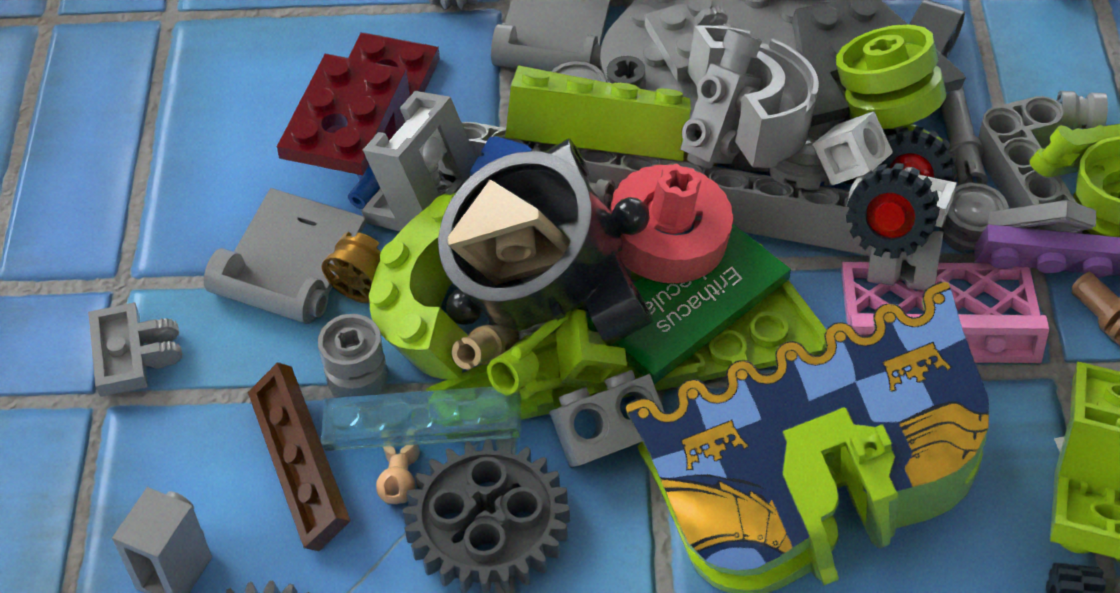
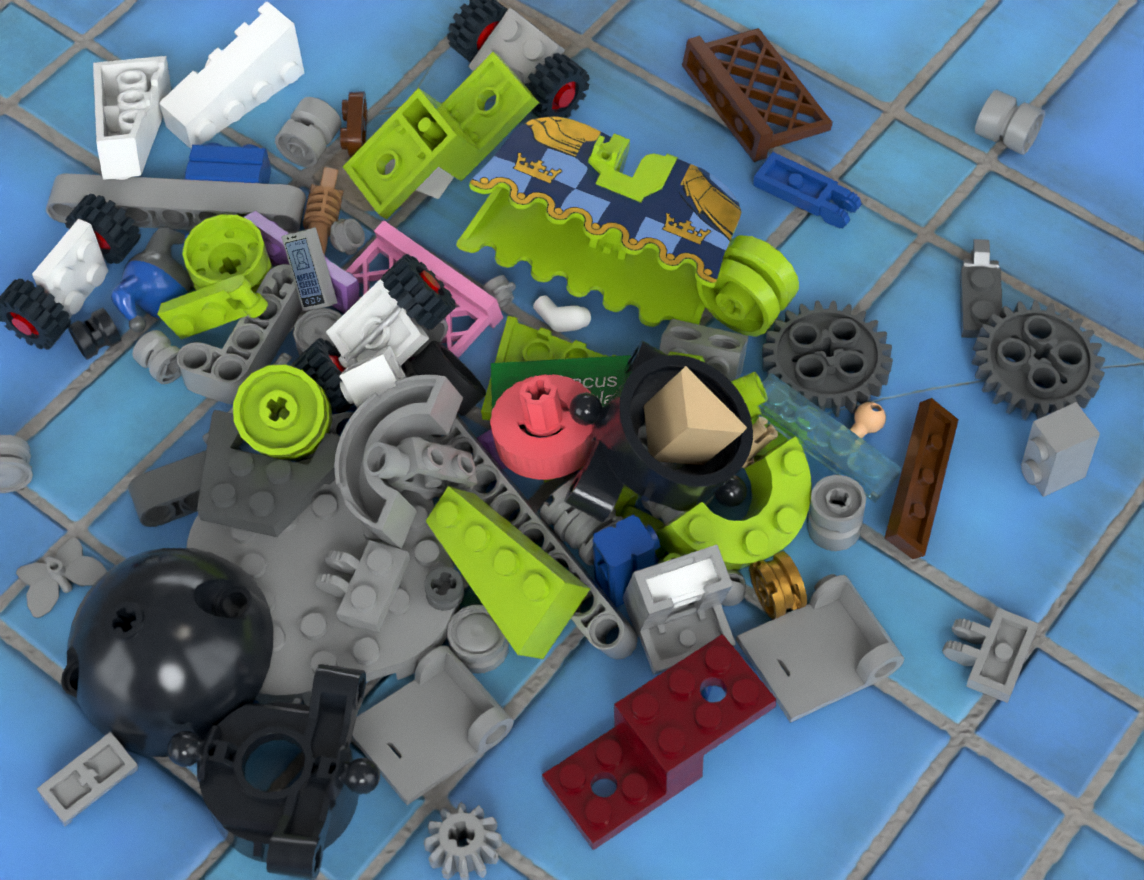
camera: 140 degrees left, 5 degrees up
none -> light grey plate [330,218,365,255]
none -> black tyre [411,341,486,416]
none -> lime wheel [697,235,799,337]

